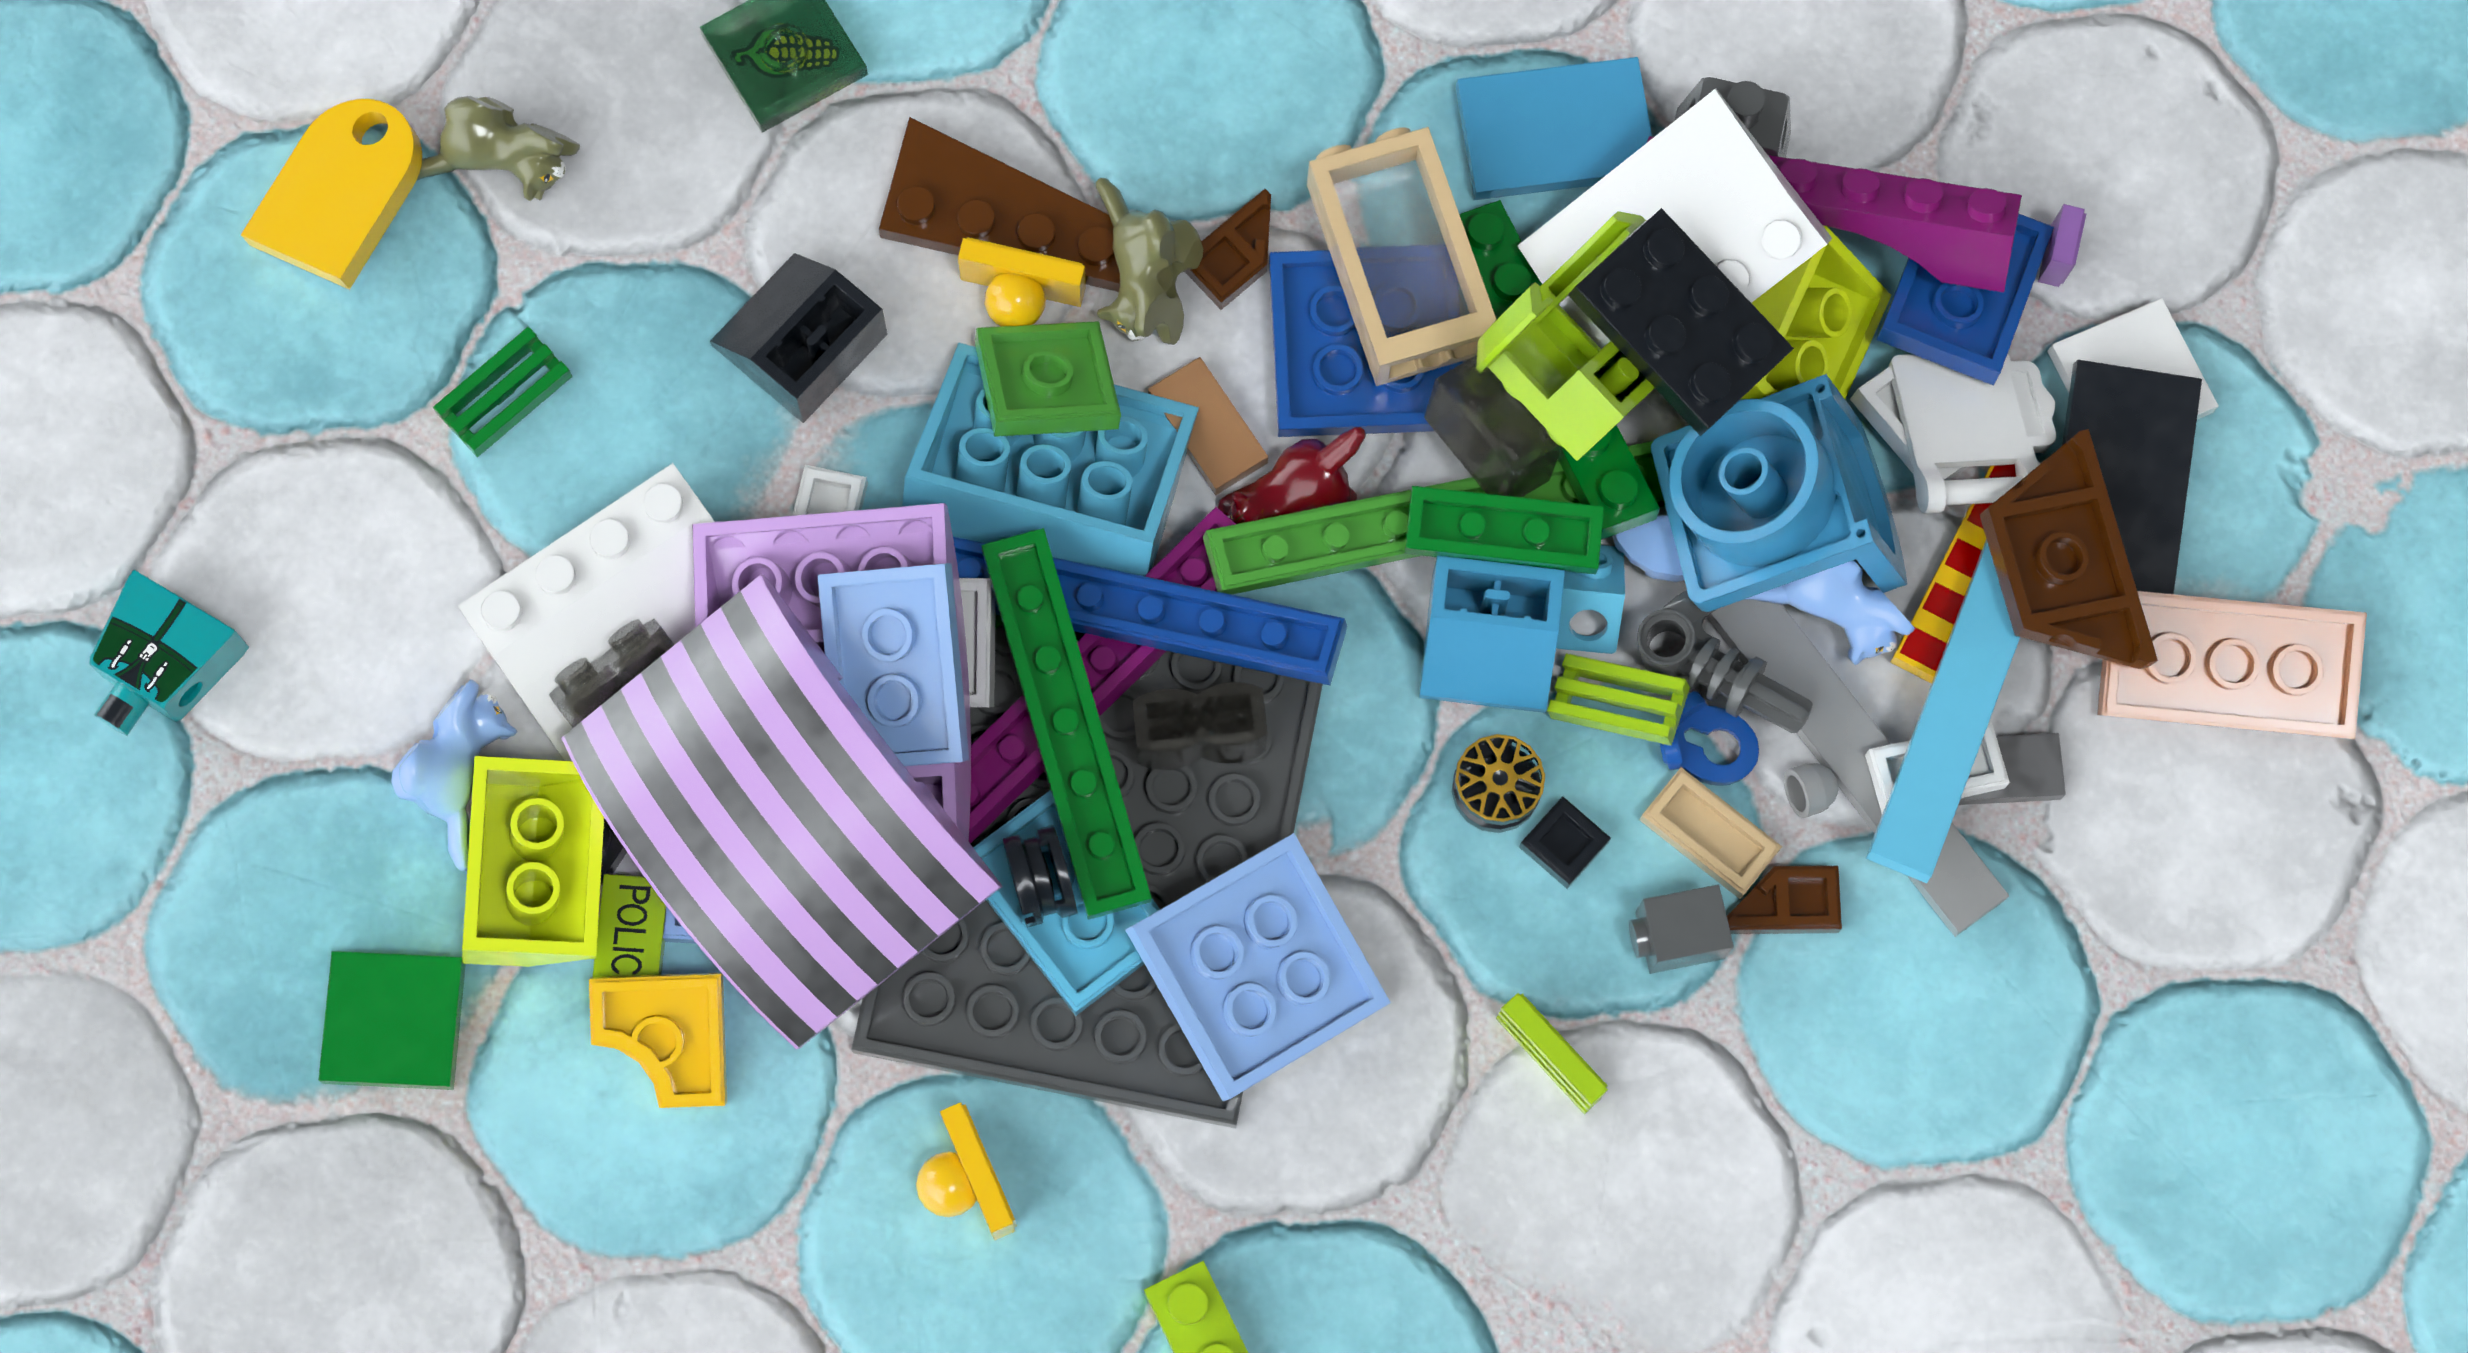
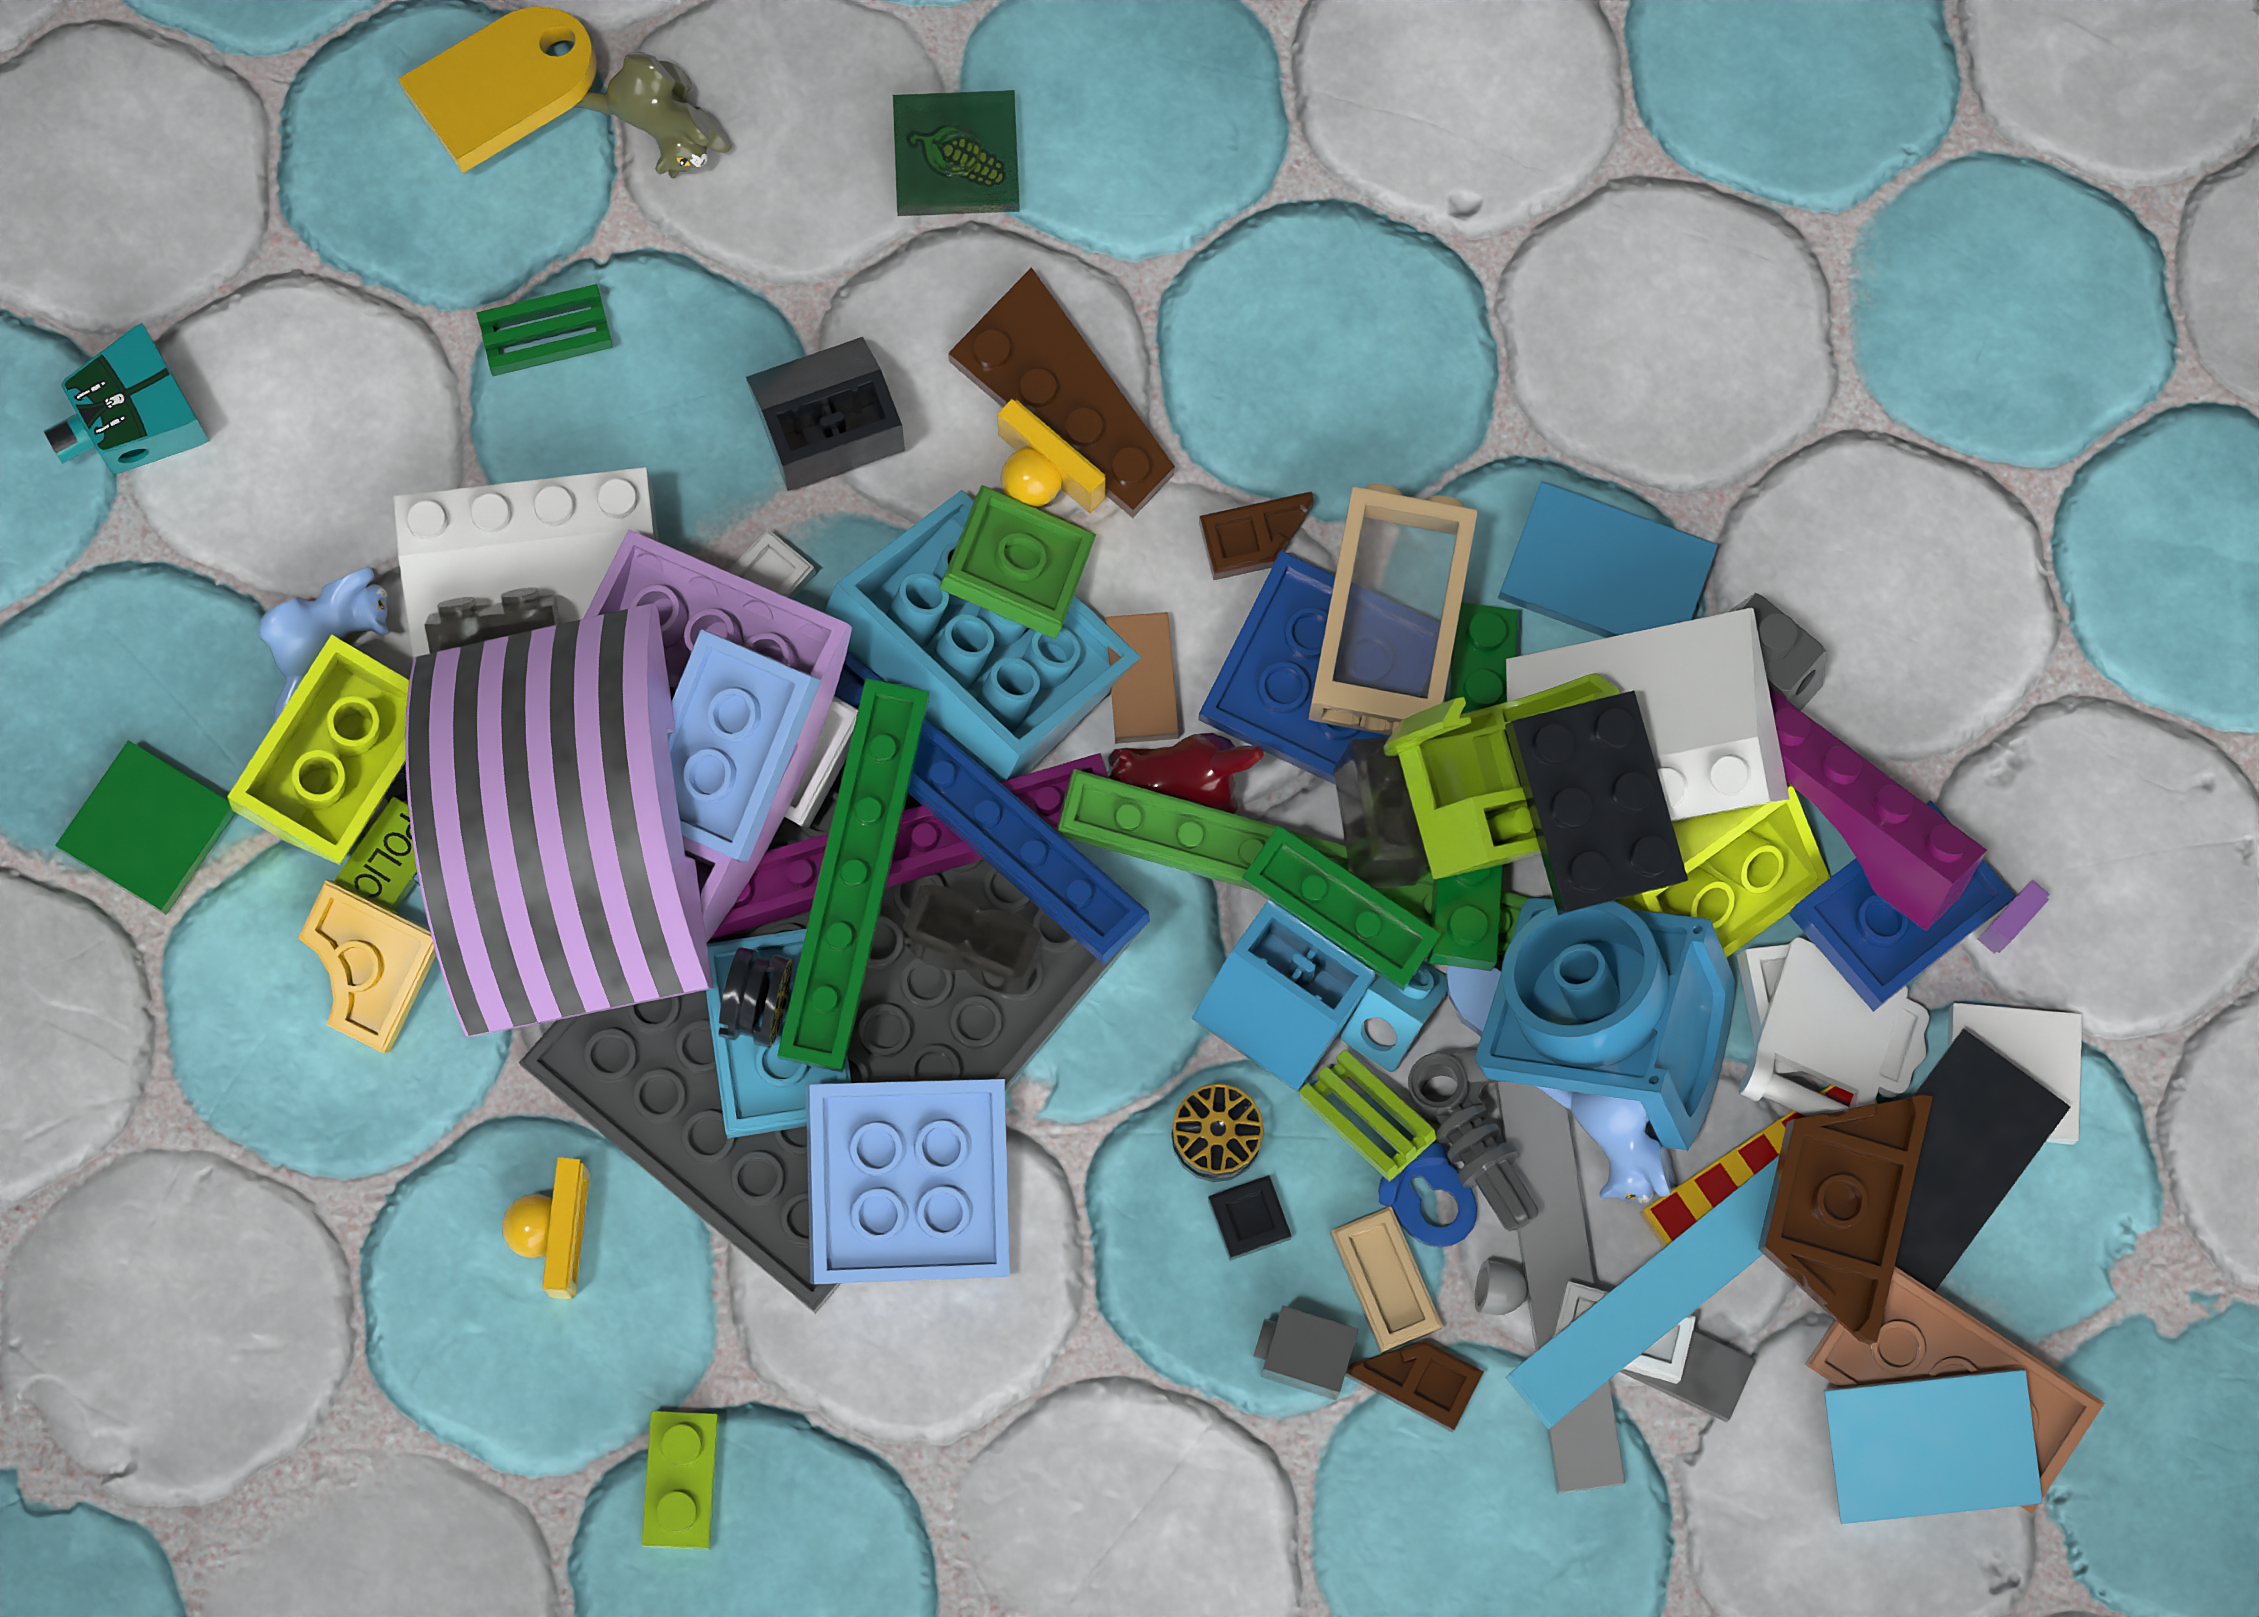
camera: 30 degrees right, 0 degrees up
olive animal [1096,178,1203,345] -> none
lime tile [1496,993,1608,1115] -> none
none -> medium azure tile [1823,1368,2043,1524]

